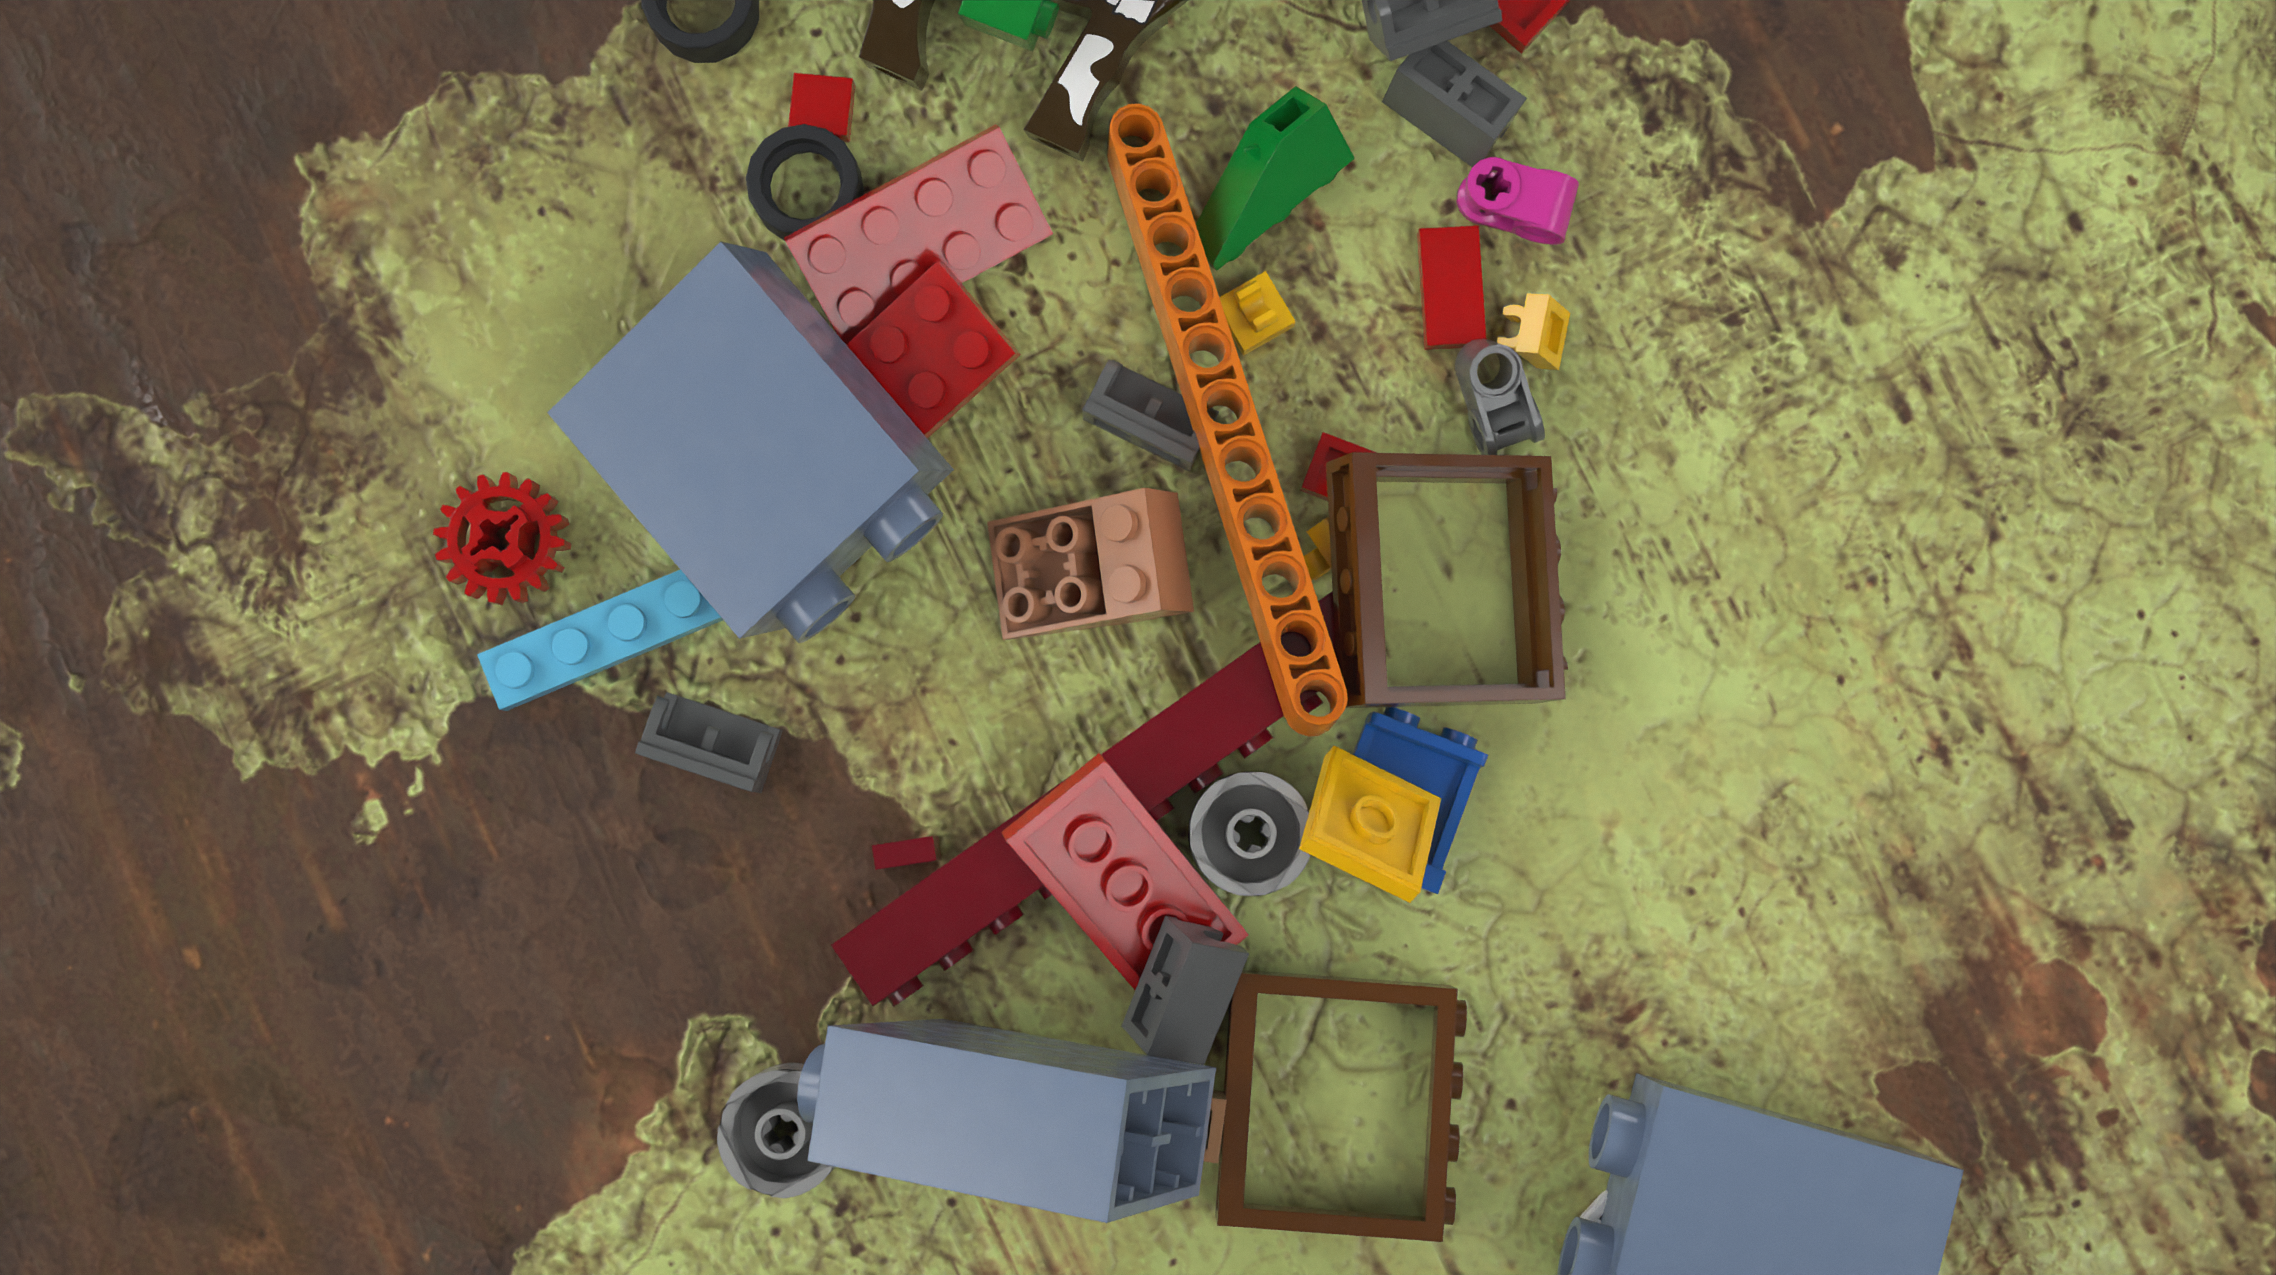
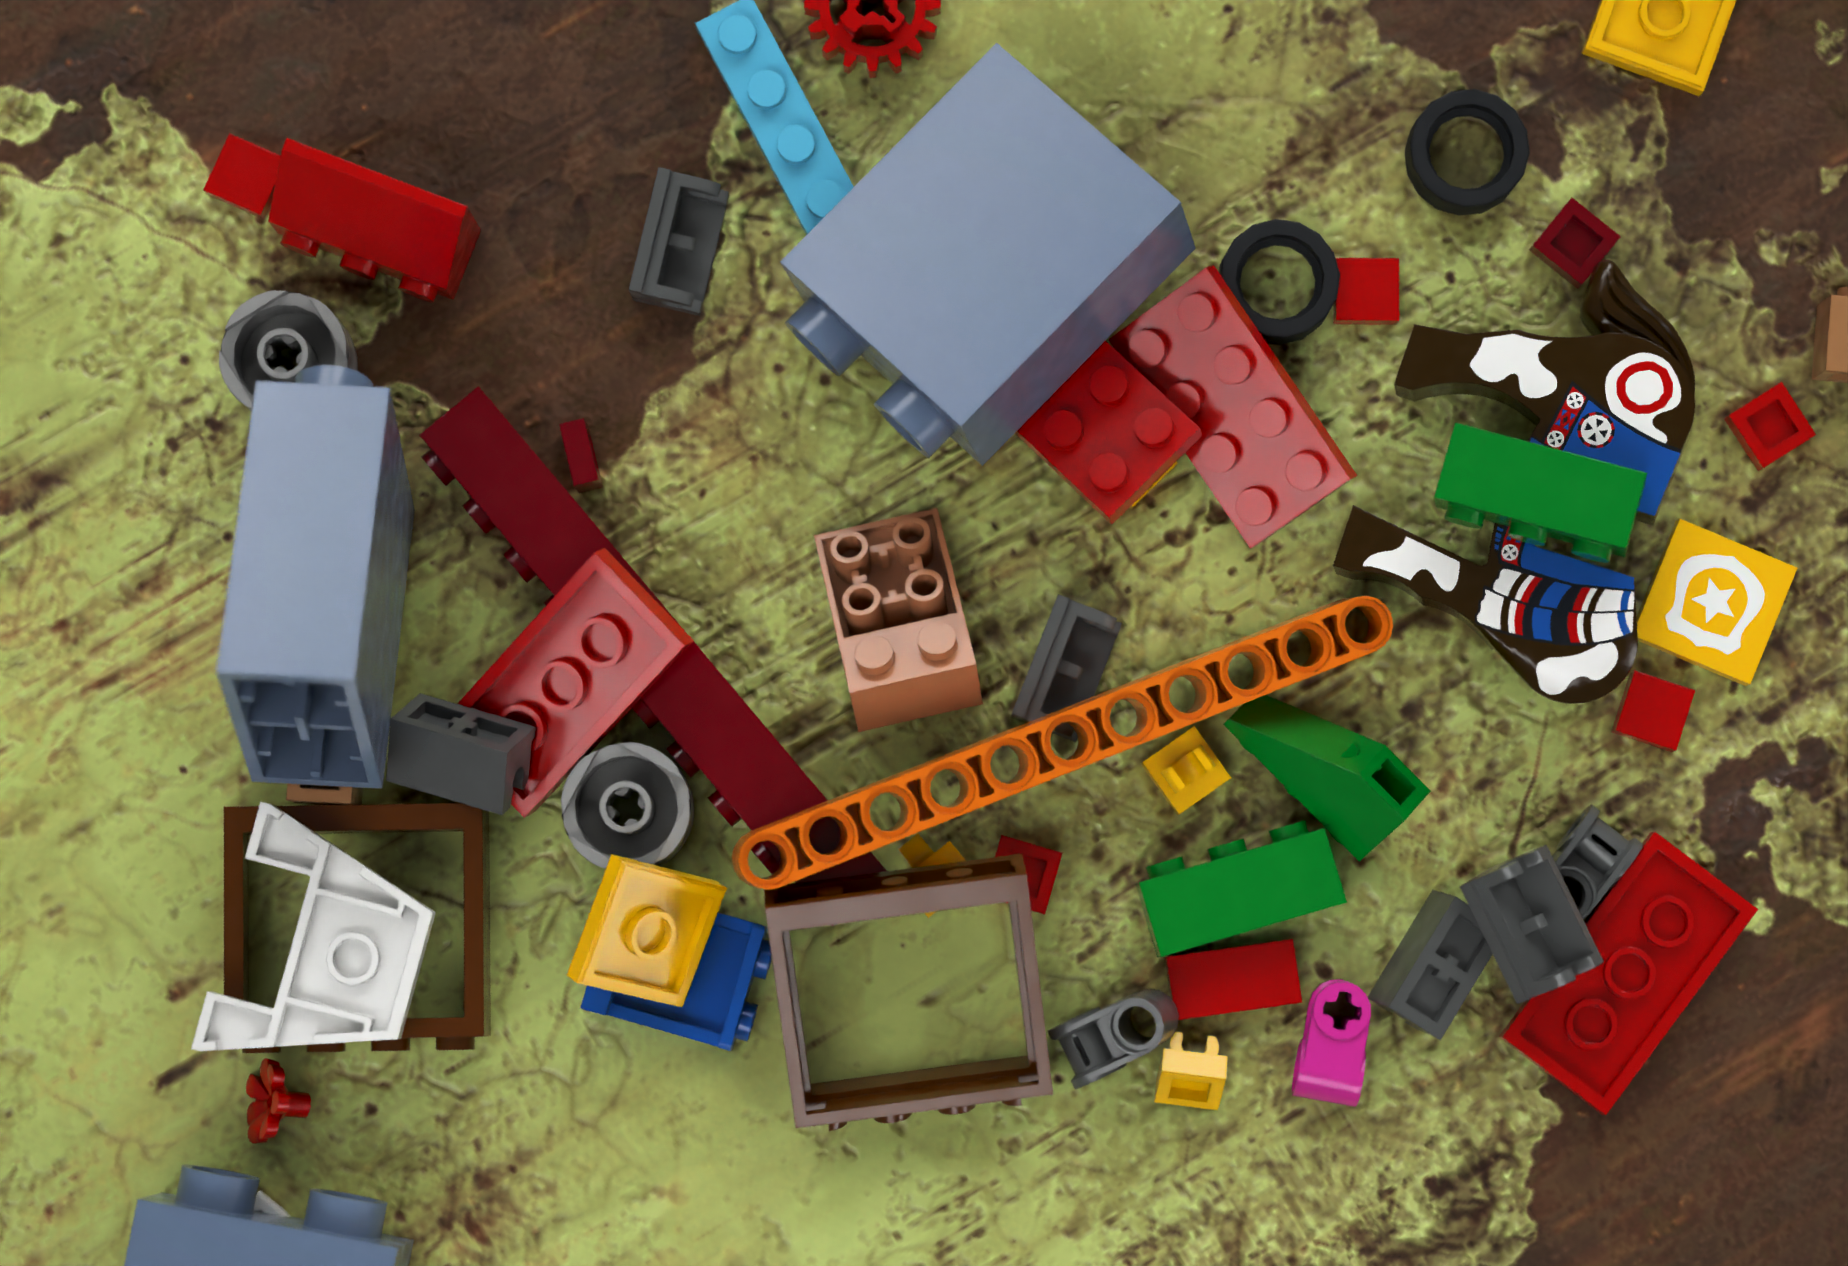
camera: 80 degrees right, 0 degrees up
none -> white wing [191,801,436,1051]
none -> red tile [203,133,281,219]
none -> red plant [246,1058,311,1144]
none -> red slope [268,138,481,303]
none -> green brick [1135,820,1347,957]

